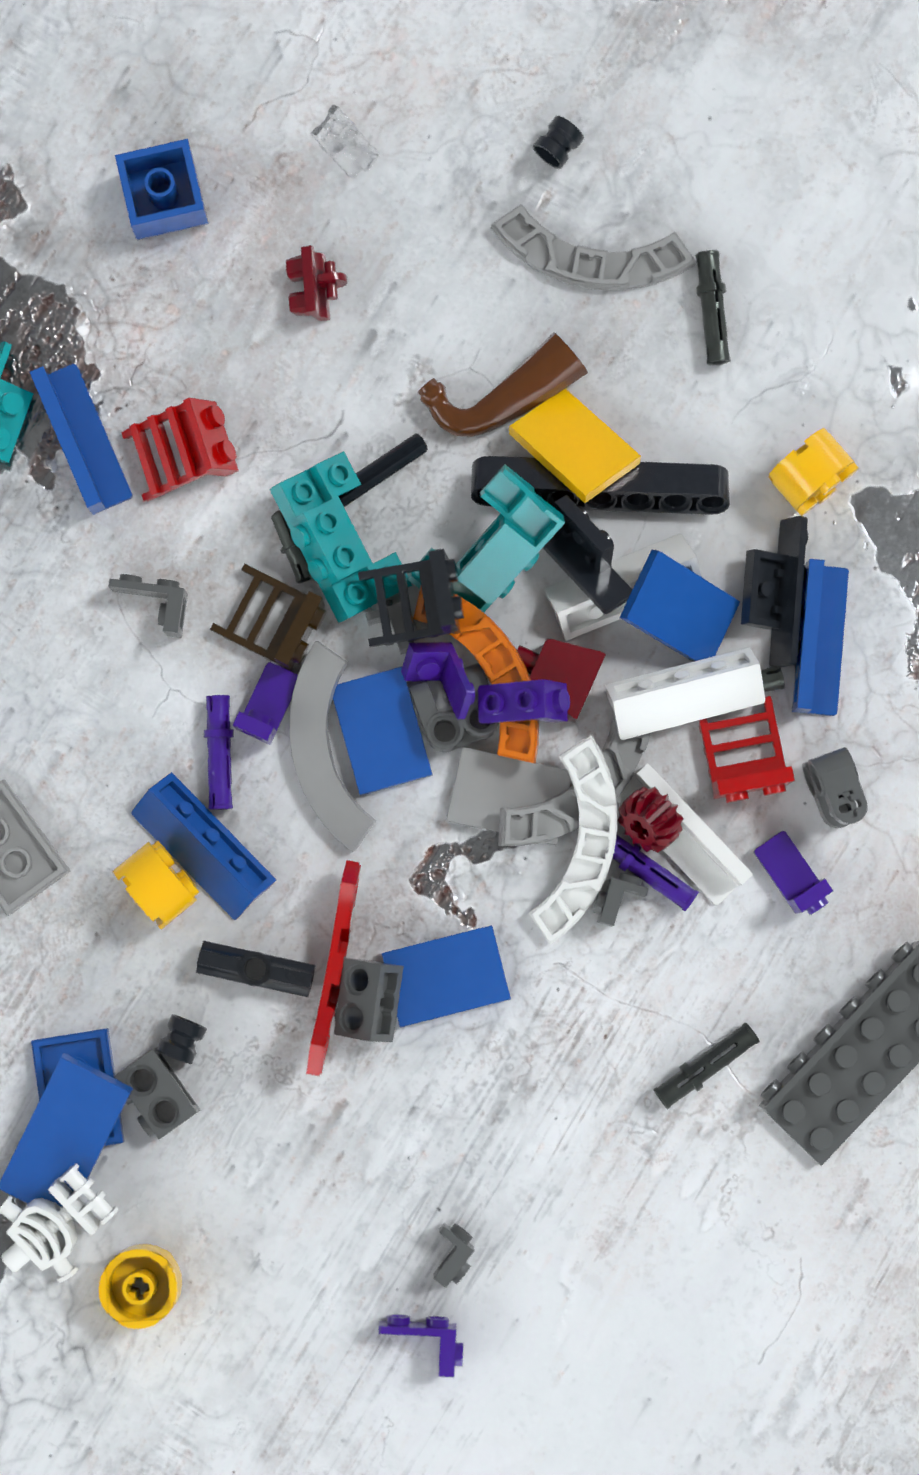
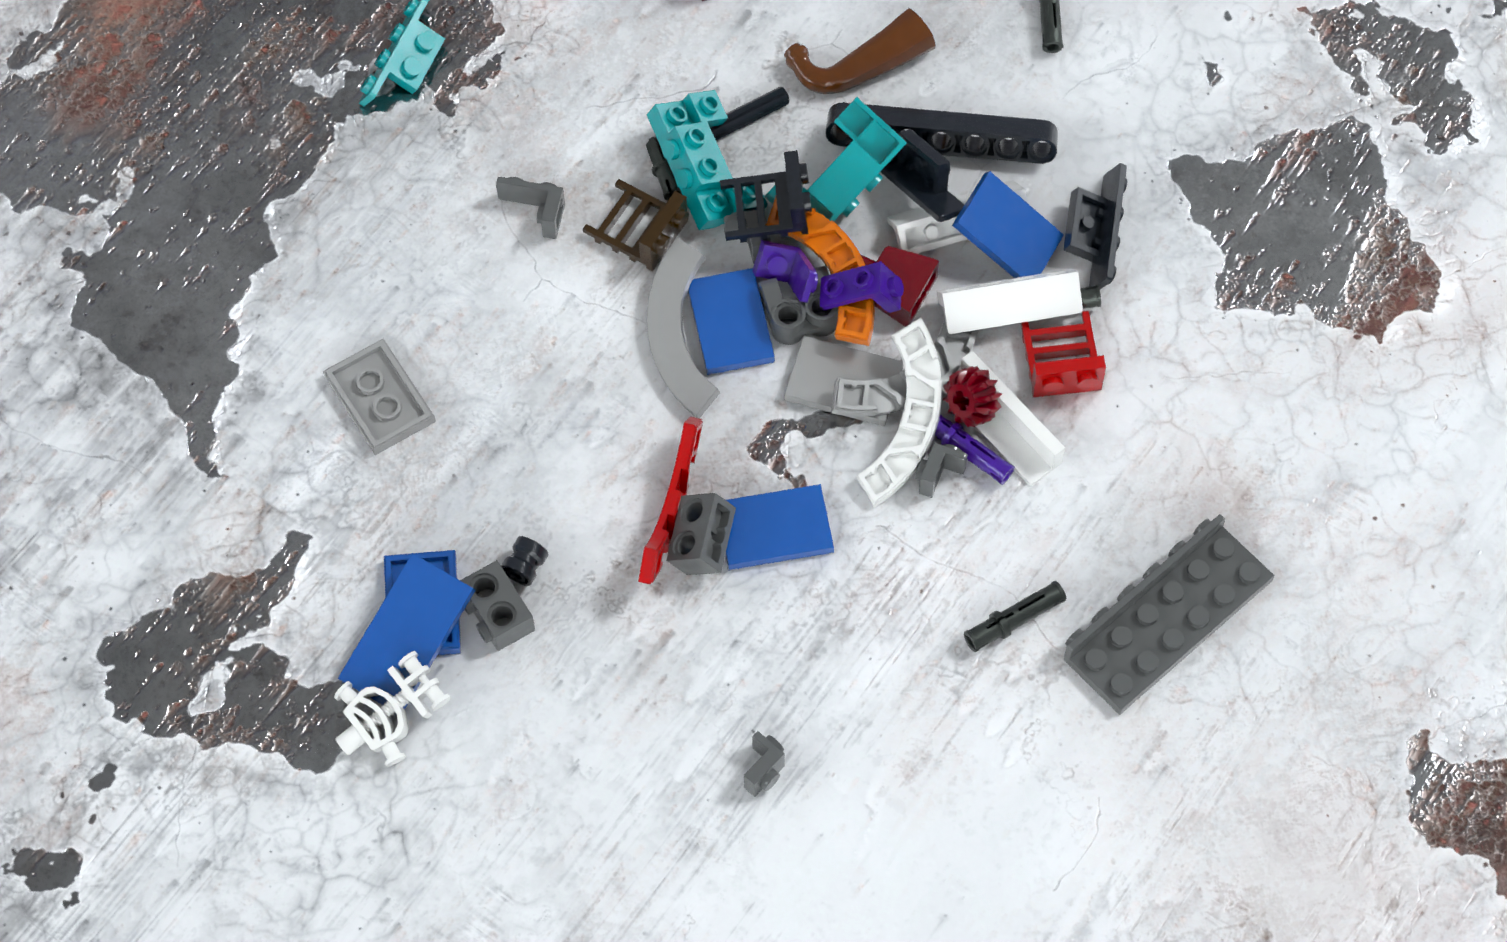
camera: 10 degrees right, 20 degrees down
blue panel [30,364,133,515] -> none
yellow brick [99,1244,182,1329] -> none
yellow brick [113,840,200,930] -> none
red plate [121,397,239,502] -> none
blue panel [131,772,276,920] -> none
black piece [196,940,316,998] -> none
dark purple pin [204,695,234,810] -> none
dark purple bracket [233,662,298,745] -> none
dark purple bracket [378,1314,463,1377] -> none
yellow tile [509,388,641,503] -> none
dark purple bracket [754,831,833,915] -> none
yellow brick [768,428,859,516] -> none
blue panel [792,559,849,716] -> none
dark grey piece [802,747,868,828] -> none

